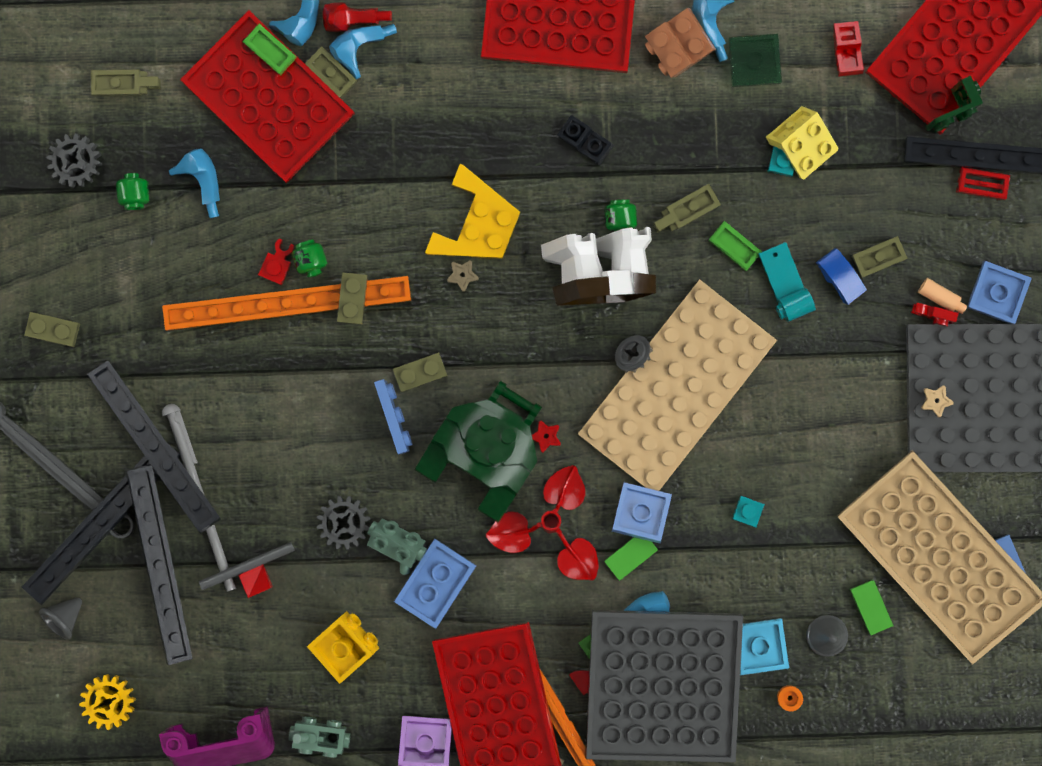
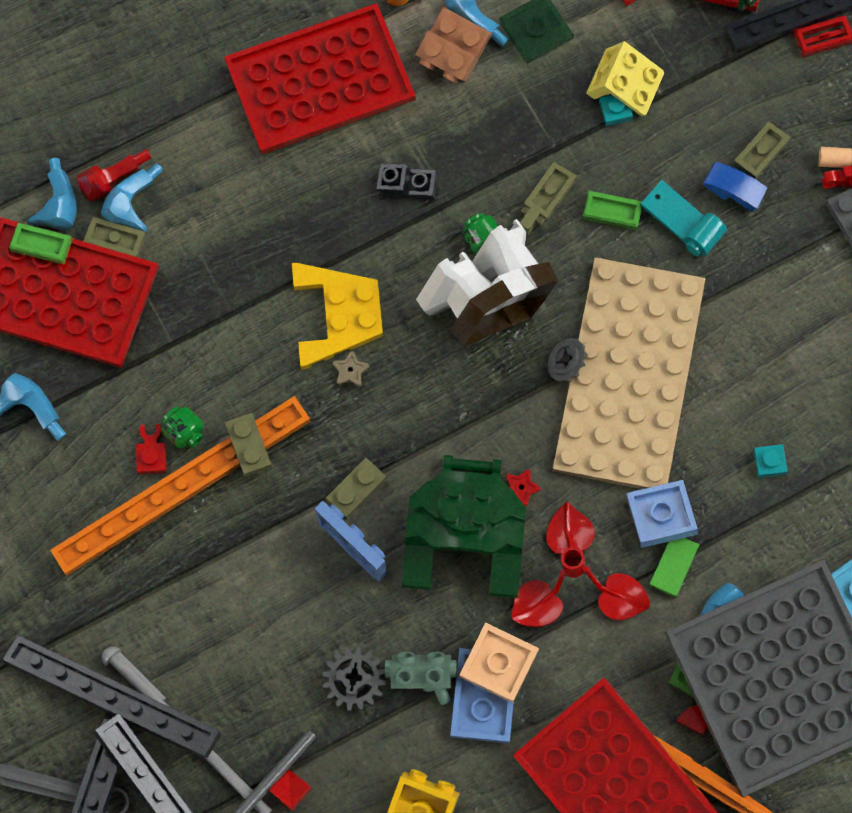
camera: 20 degrees left, 15 degrees down
none -> light nougat plate [459,622,539,703]

